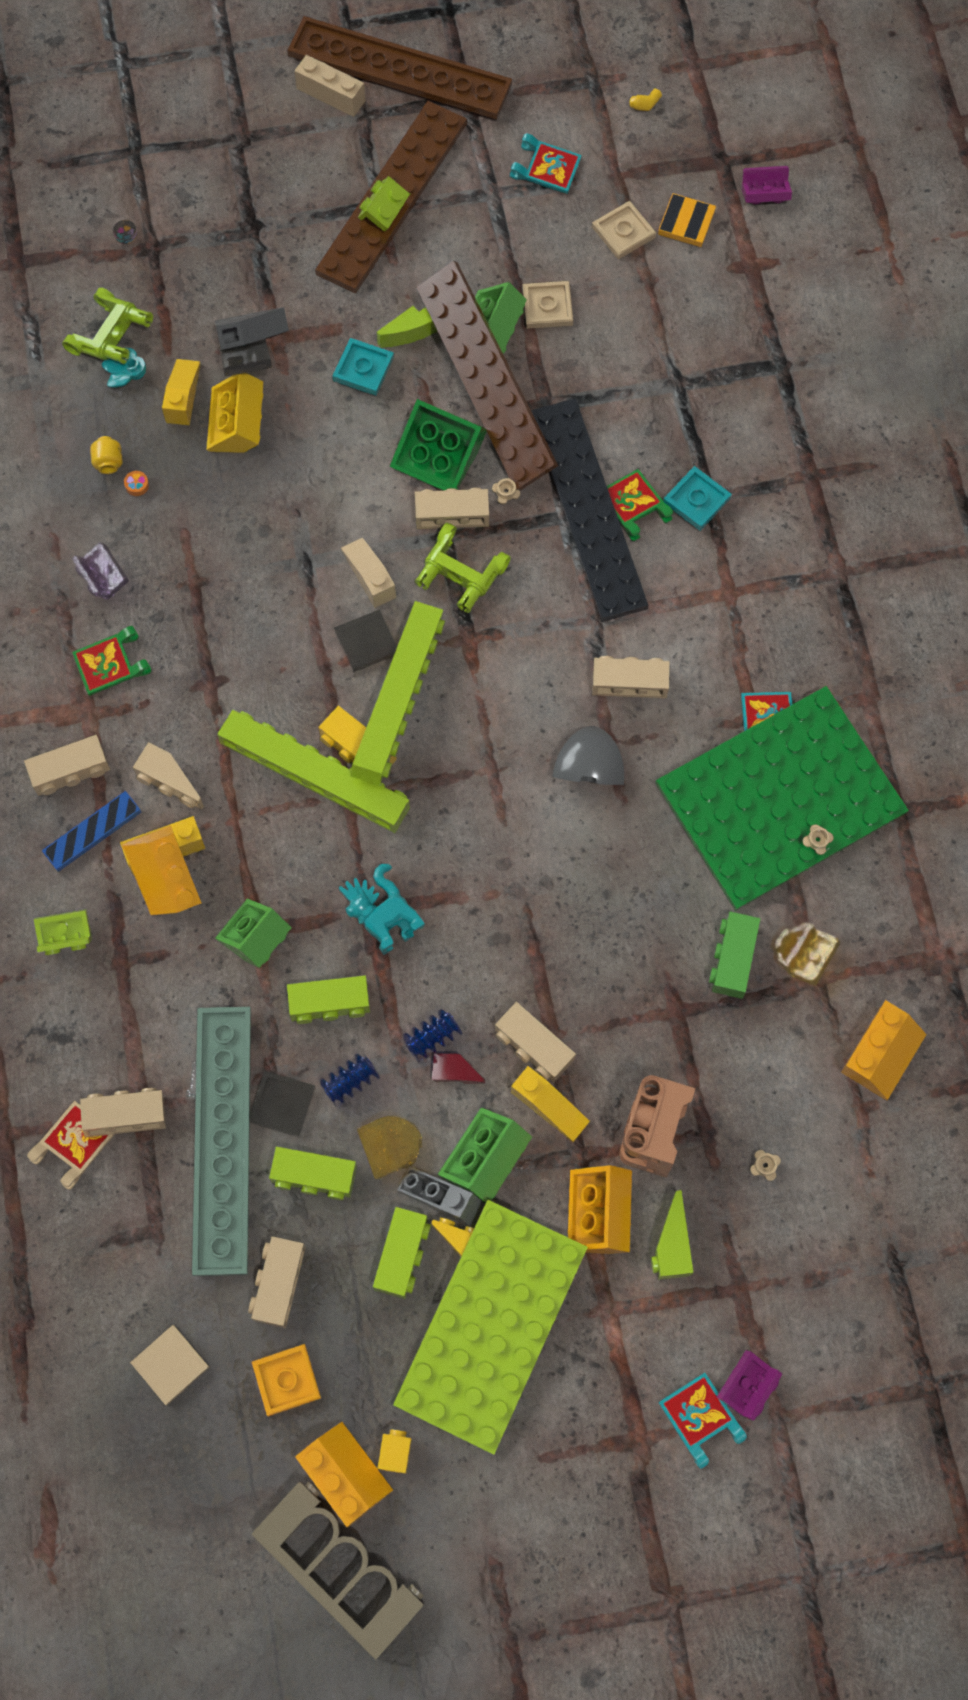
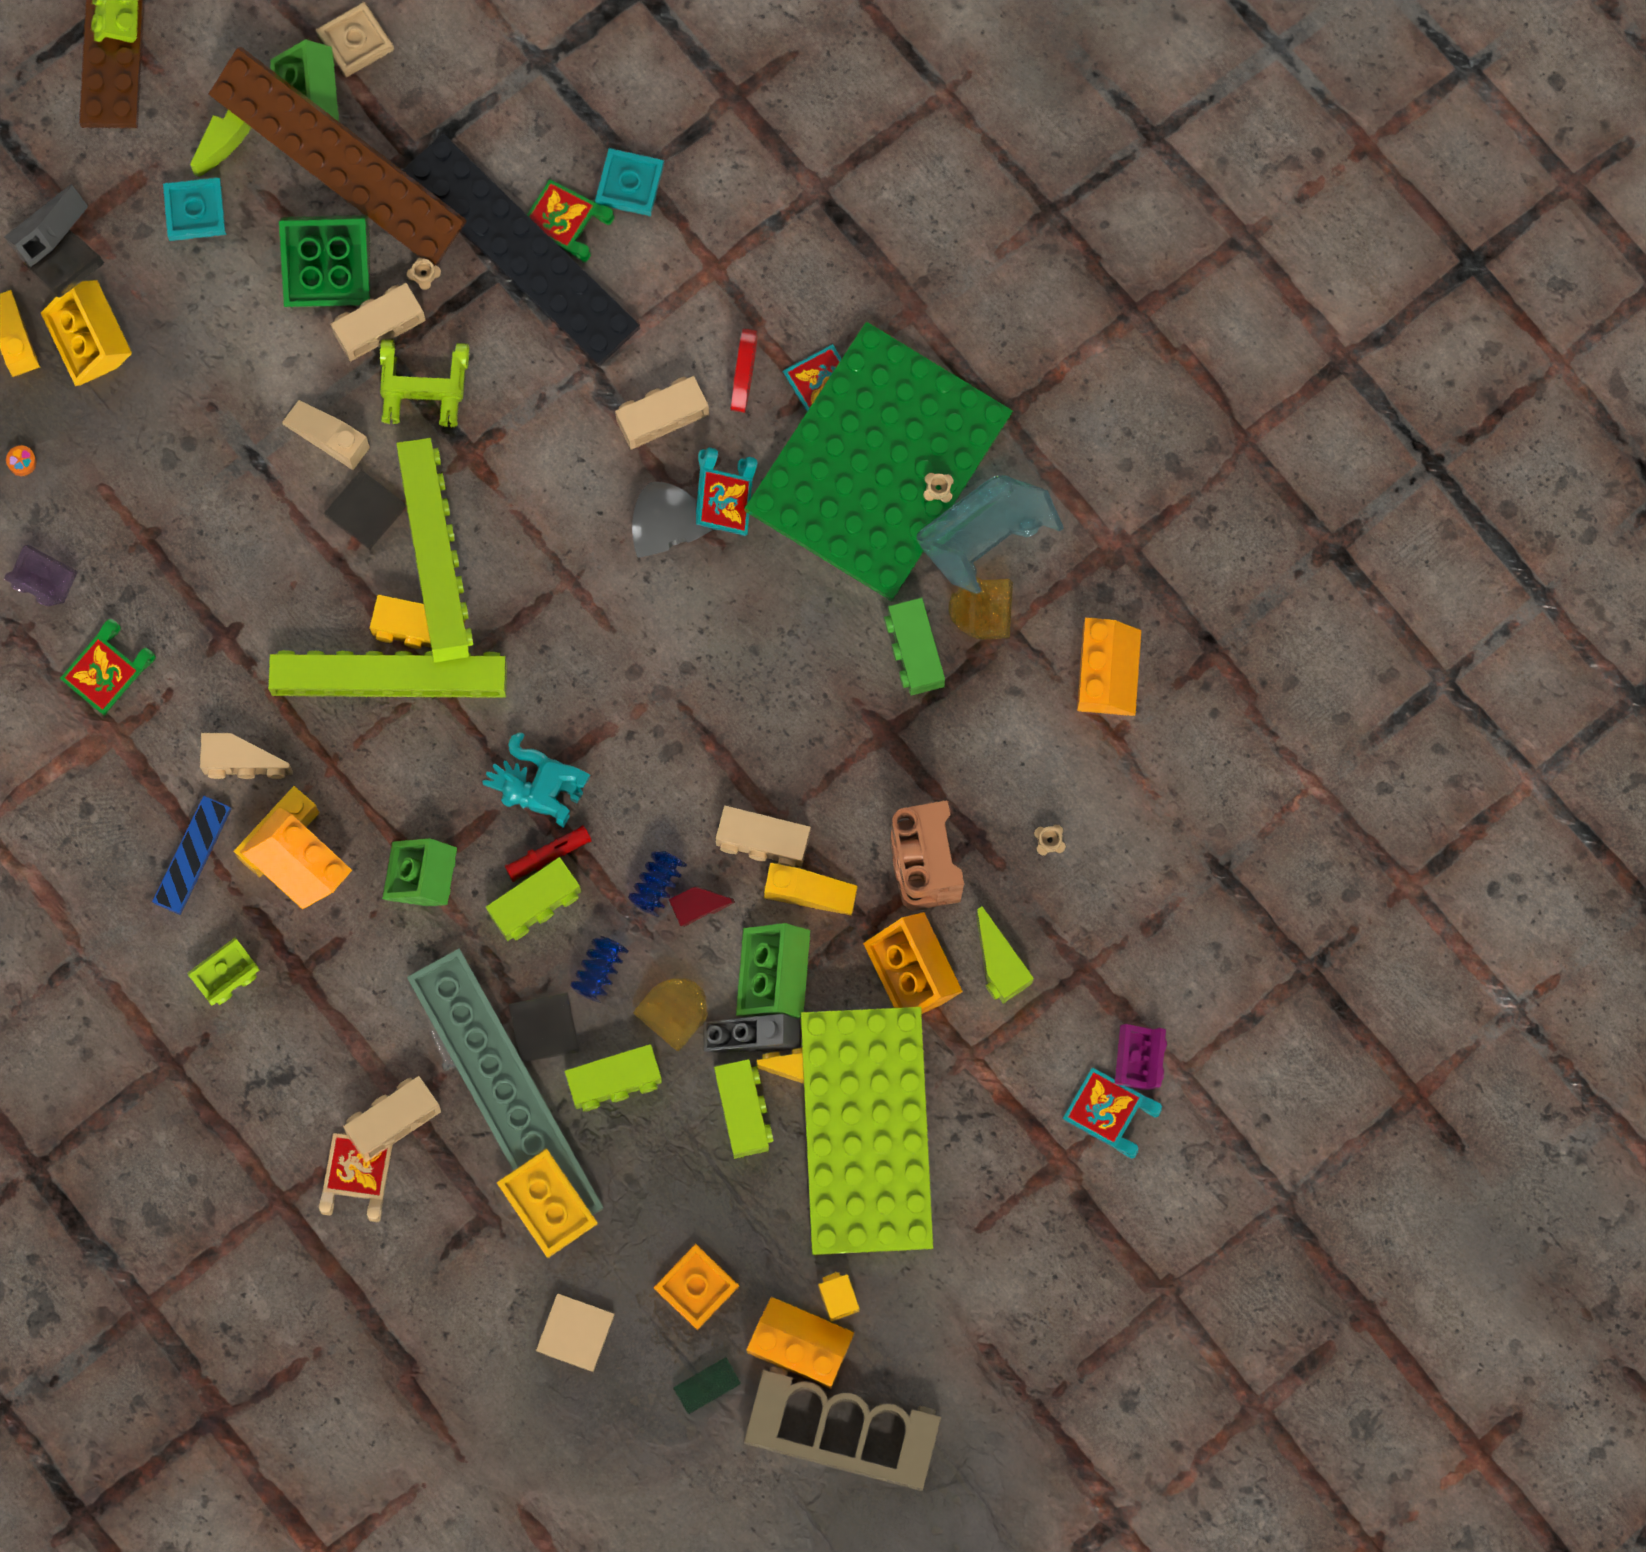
camera: 30 degrees left, 5 degrees up
tan brick [24,735,110,796] -> none
tan brick [248,1236,306,1328] -> none
none -> yellow tile [496,1148,598,1258]
none -> red pin [504,825,592,882]
none -> clear green plate [673,1357,741,1415]
none -> flag [696,447,757,536]
none -> red piece [731,328,758,412]
none -> clear light blue windscreen [917,475,1064,594]

